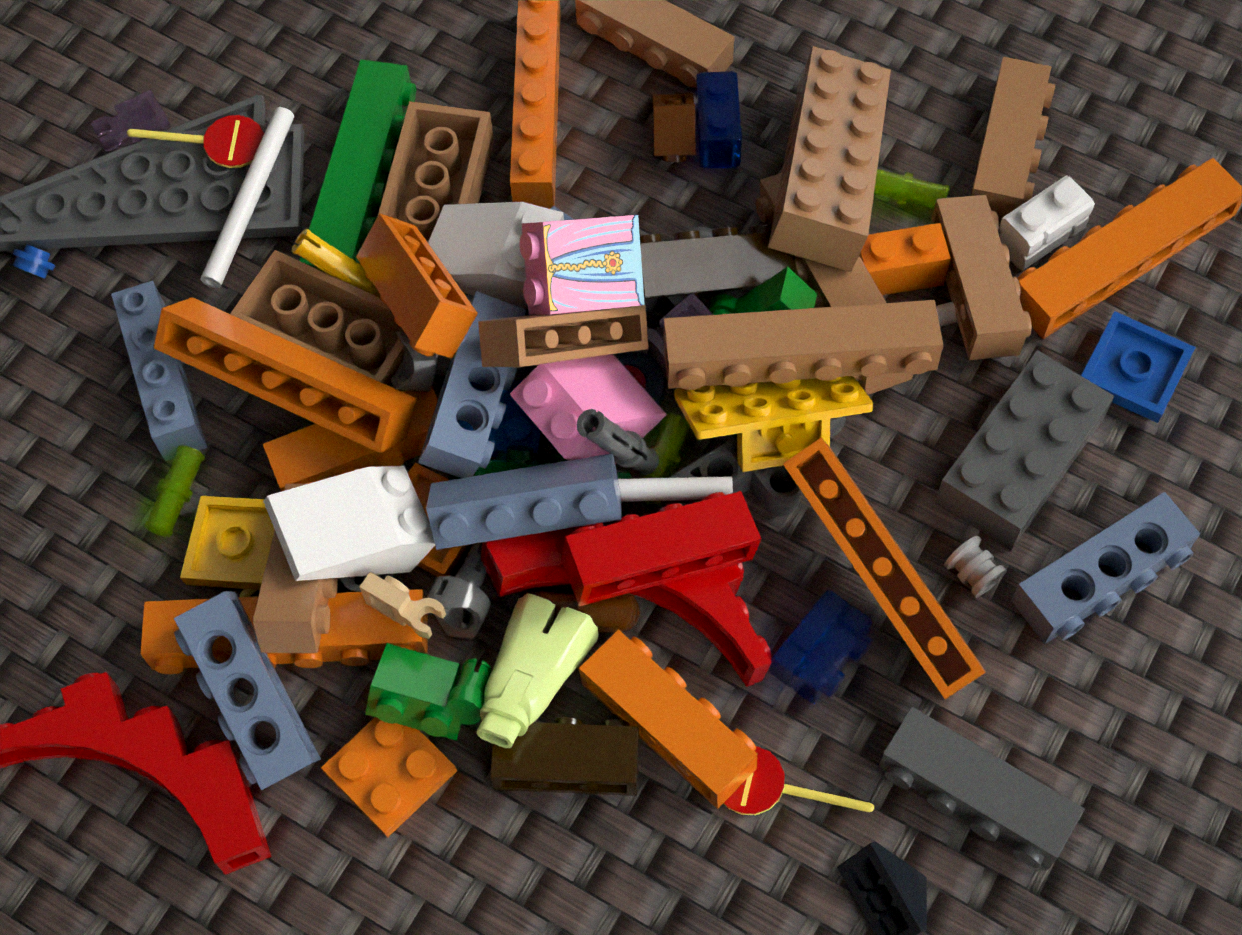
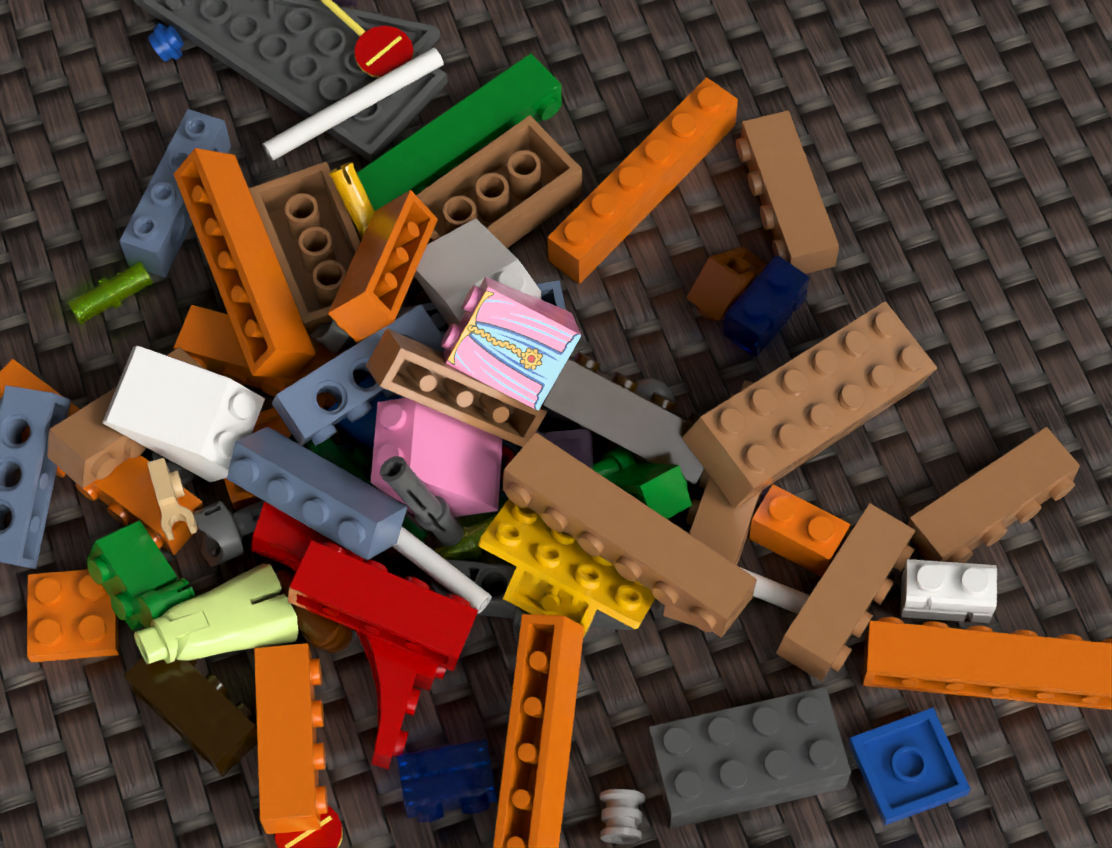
camera: 40 degrees right, 0 degrees up
yellow plate [180,496,275,590] -> none
clear neon green pin [874,169,949,208] -> none

